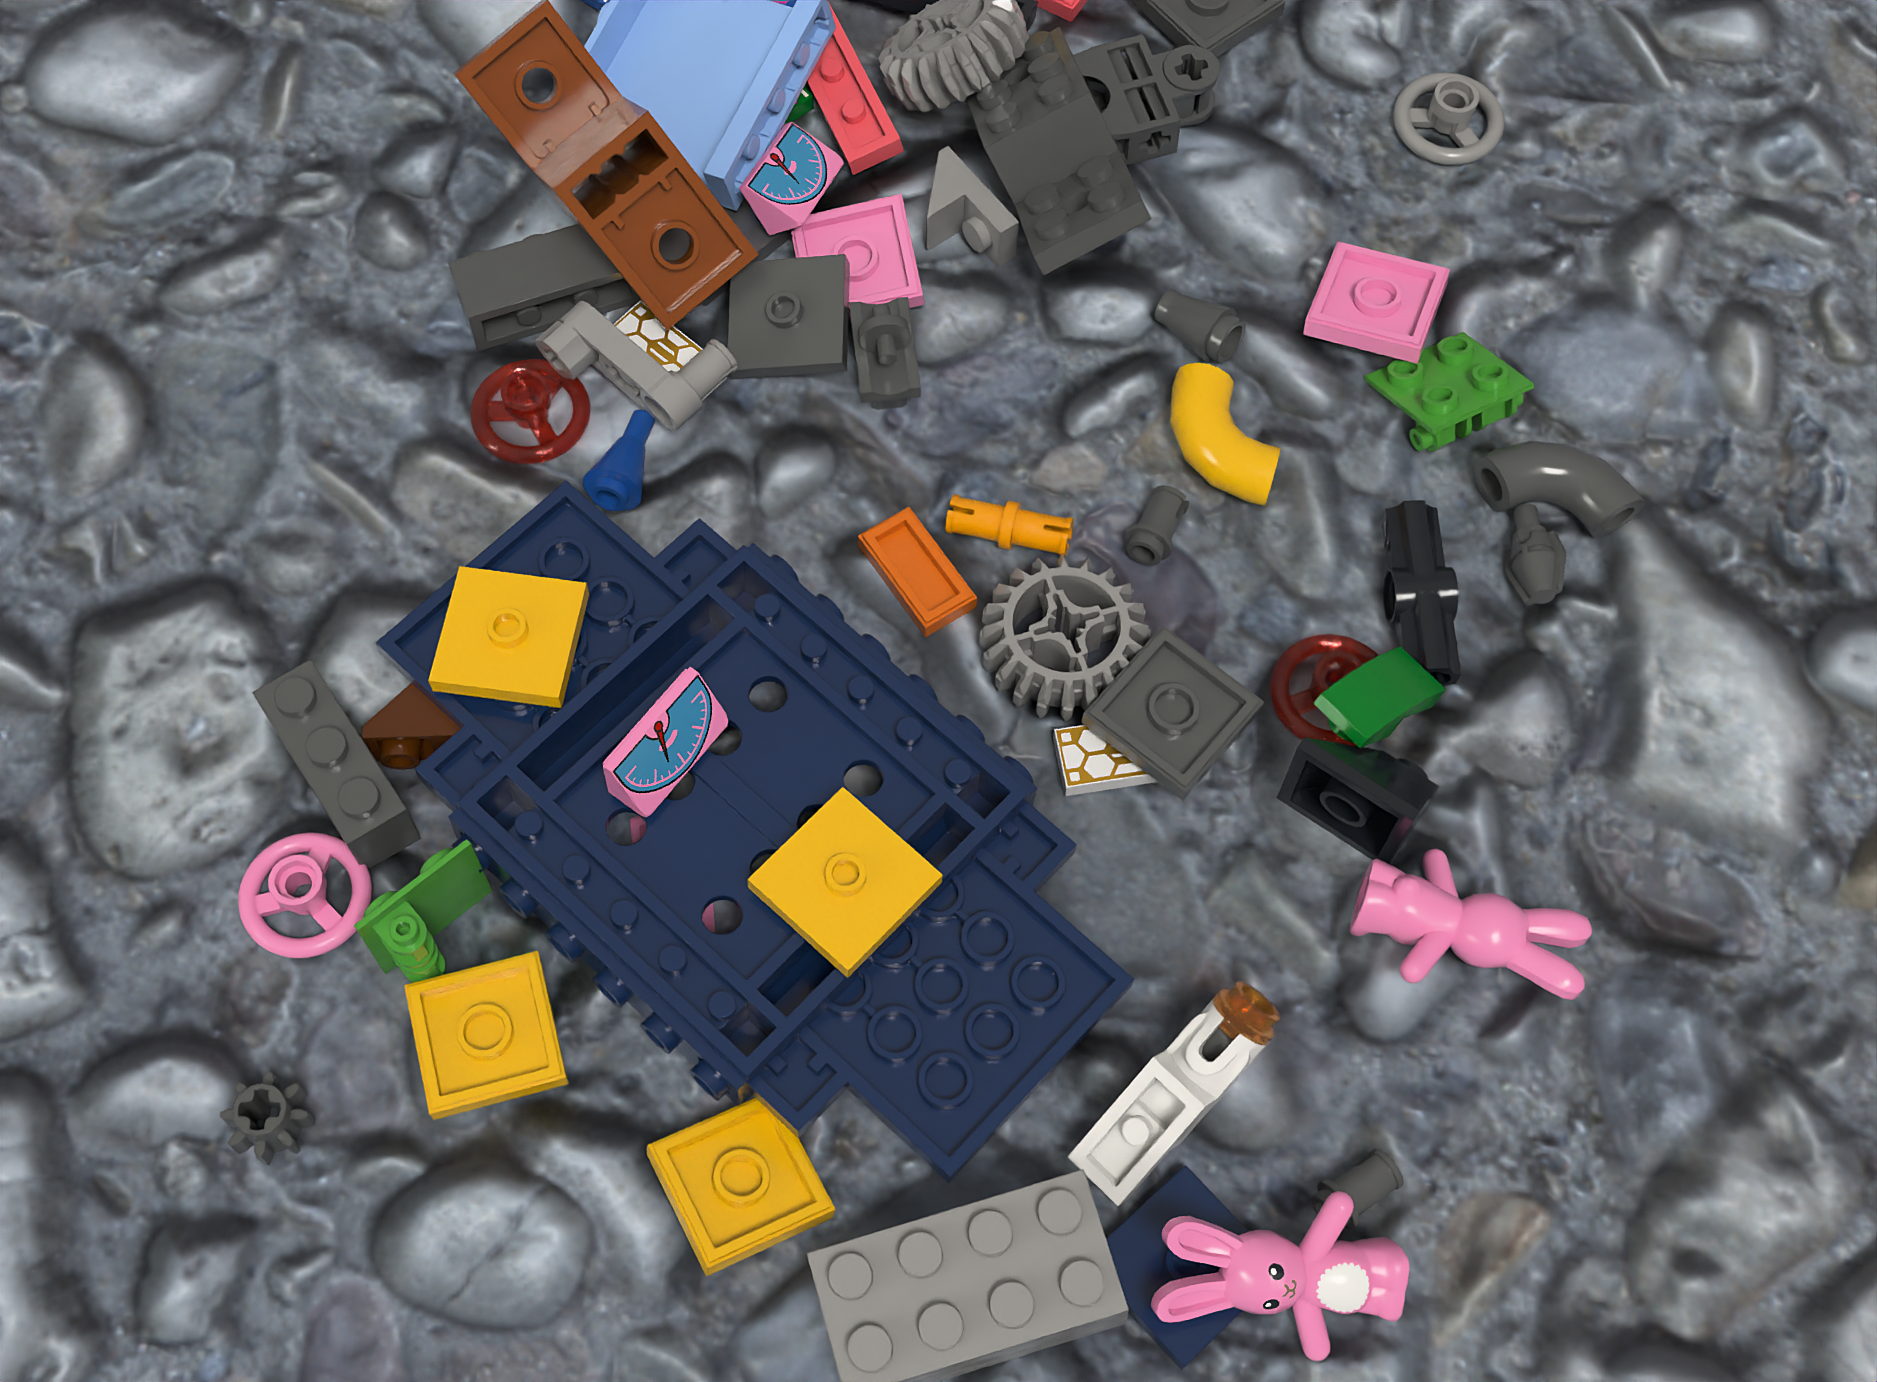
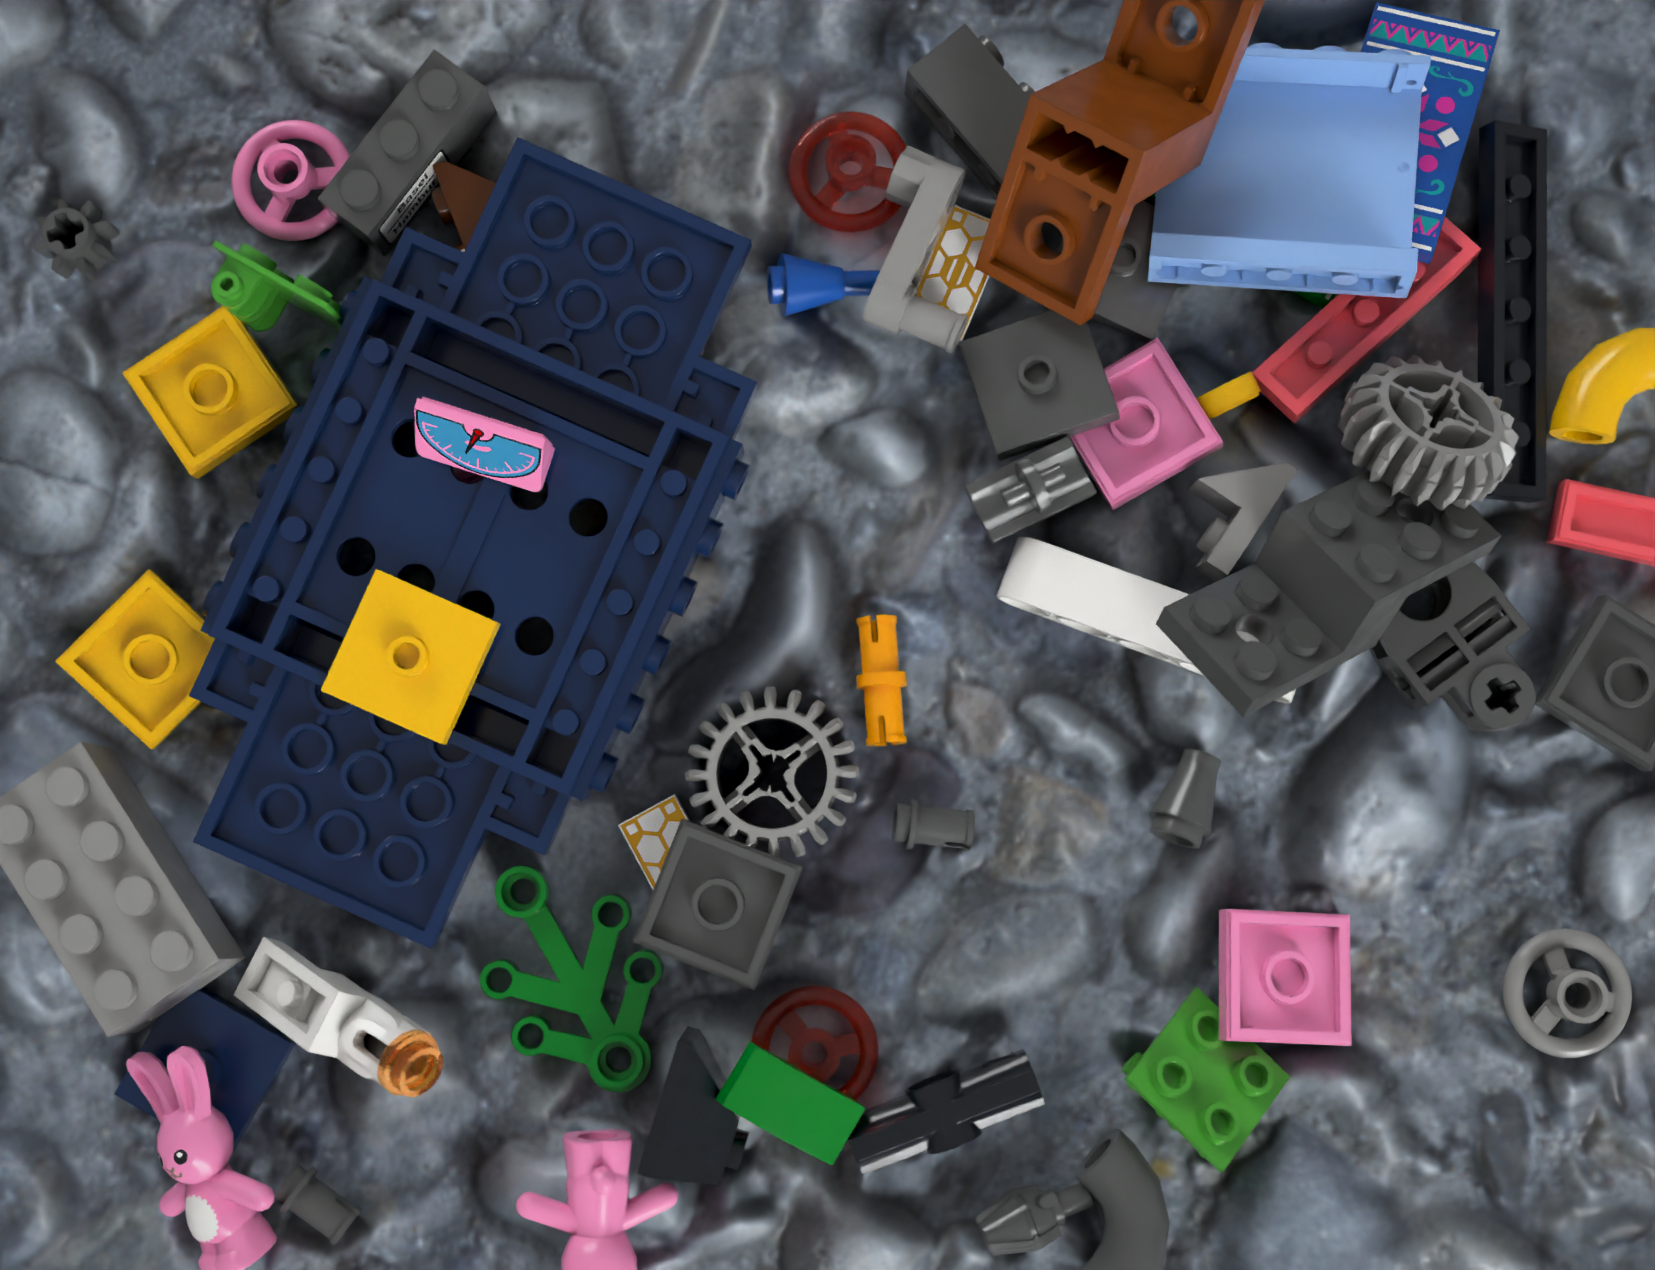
camera: 75 degrees right, 20 degrees up
yellow plate [428,566,589,708] -> none
slope [739,122,844,235] -> none
orange tile [858,507,977,637] -> none
yellow cylinder [1170,362,1281,506] -> none
none -> green plant [480,865,664,1093]
none -> white beam [996,537,1296,703]
none -> yellow tile [1196,371,1261,420]

